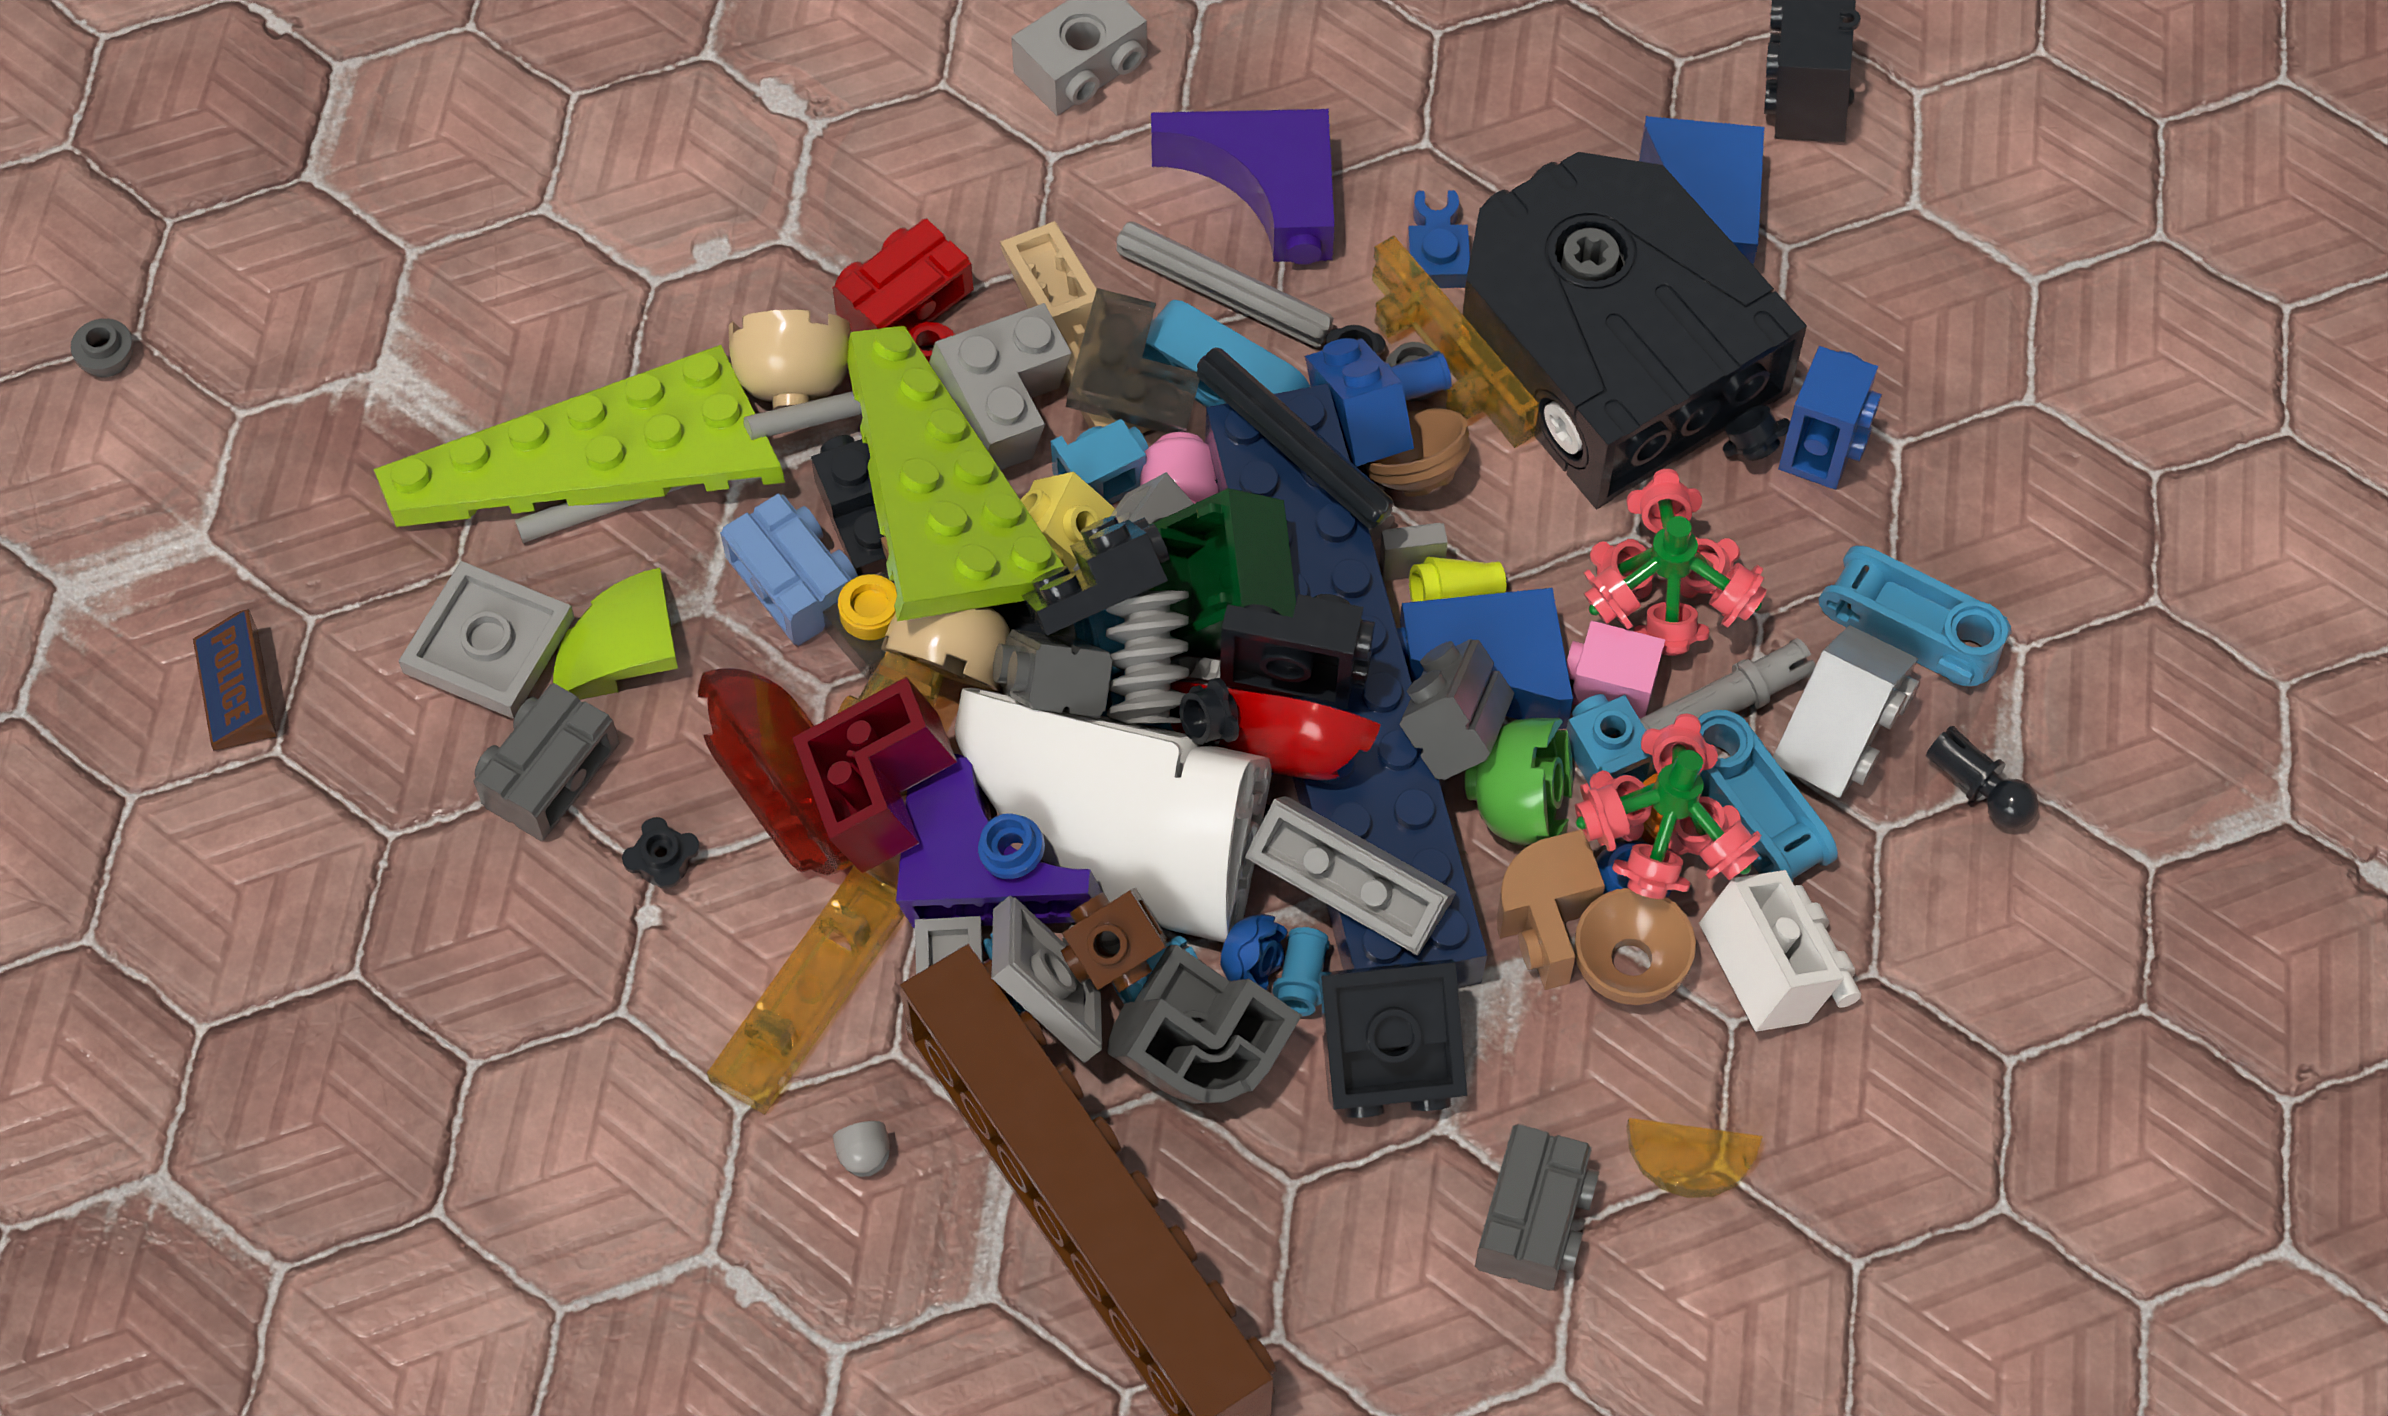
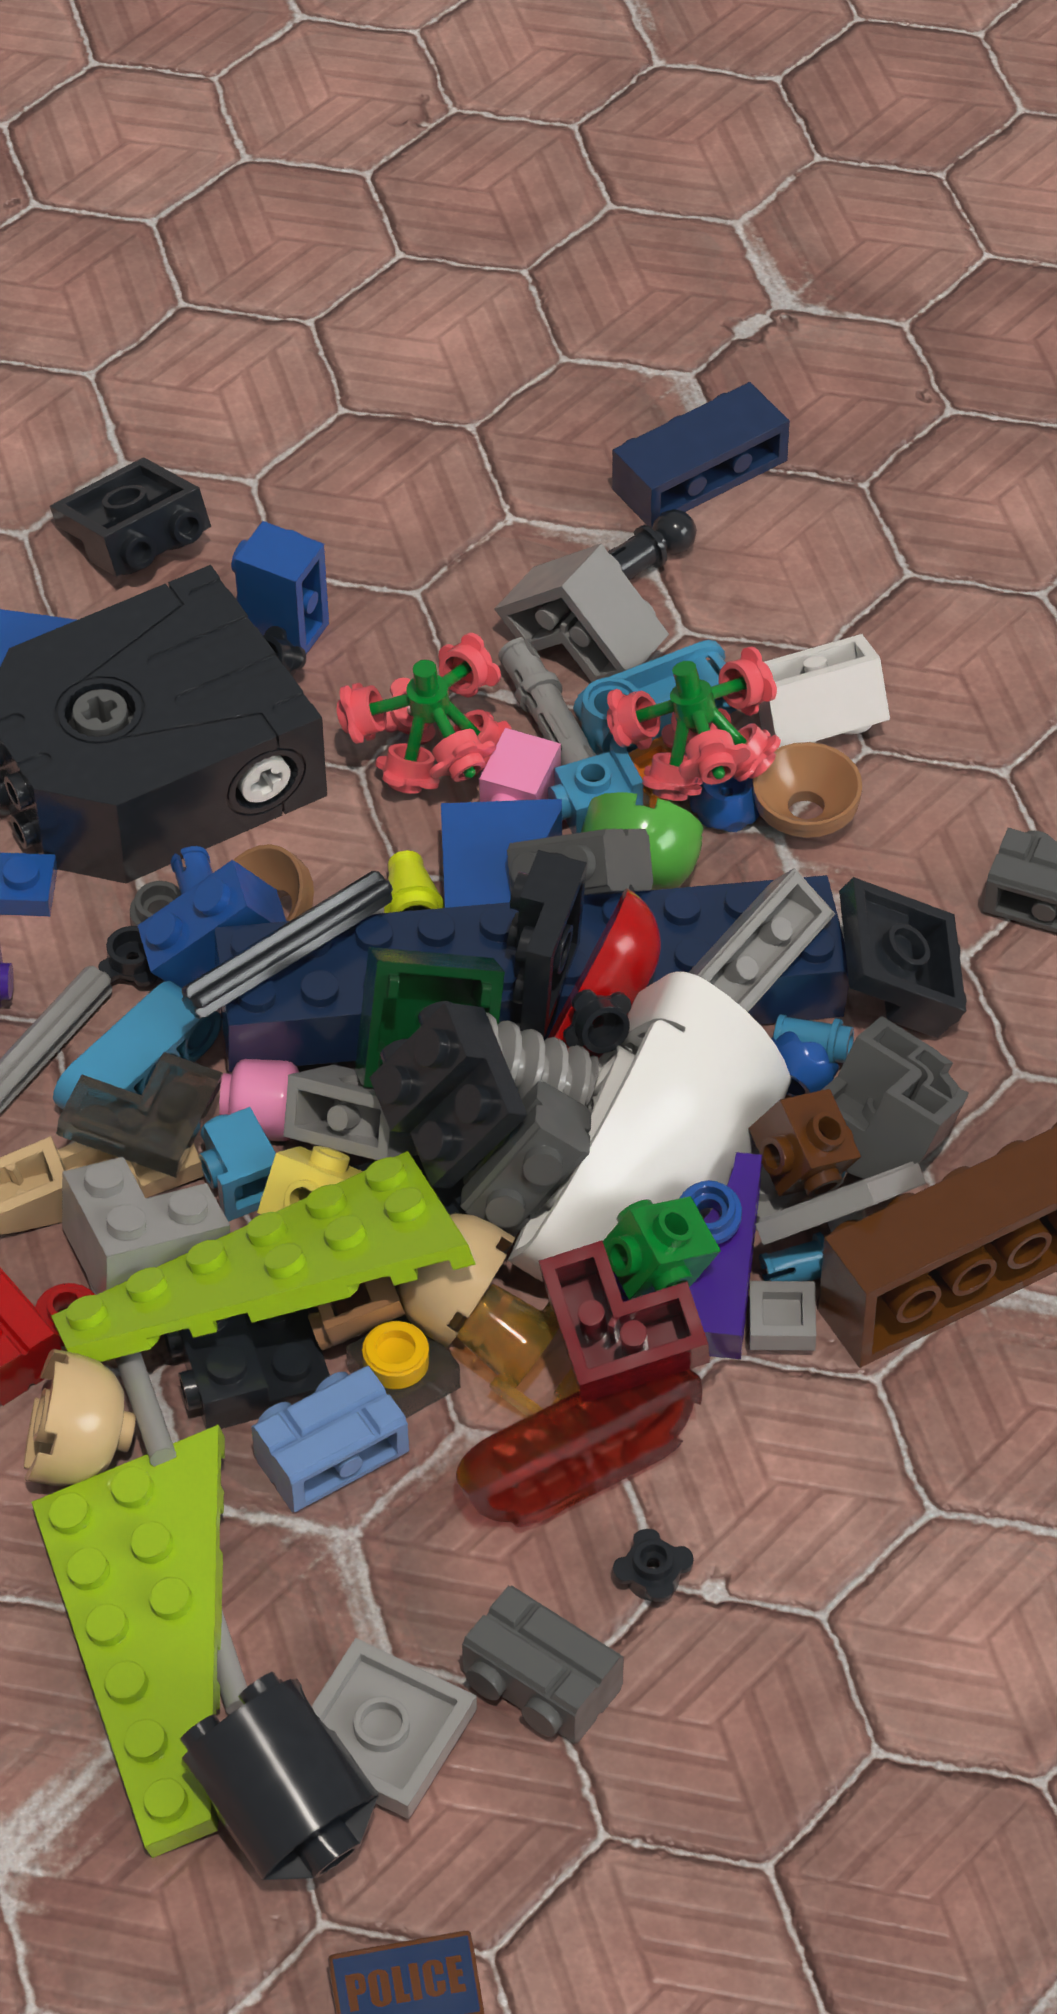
camera: 85 degrees left, 10 degrees down
lime brick [553,567,678,700] -> none
clear yellow hinge [707,866,905,1115] -> none
light grey hinge [832,1121,890,1176] -> none
clear yellow hinge [1372,235,1539,448] -> none
medium nougat brick [1497,829,1605,990] -> none
clear yellow tile [1626,1118,1763,1198] -> none
dark azure piece [1818,545,2011,686] -> none
none -> black plate [50,457,211,577]
none -> black cylinder [180,1672,379,1881]
none -> green brick [603,1196,721,1300]
none -> dark blue brick [612,382,790,529]

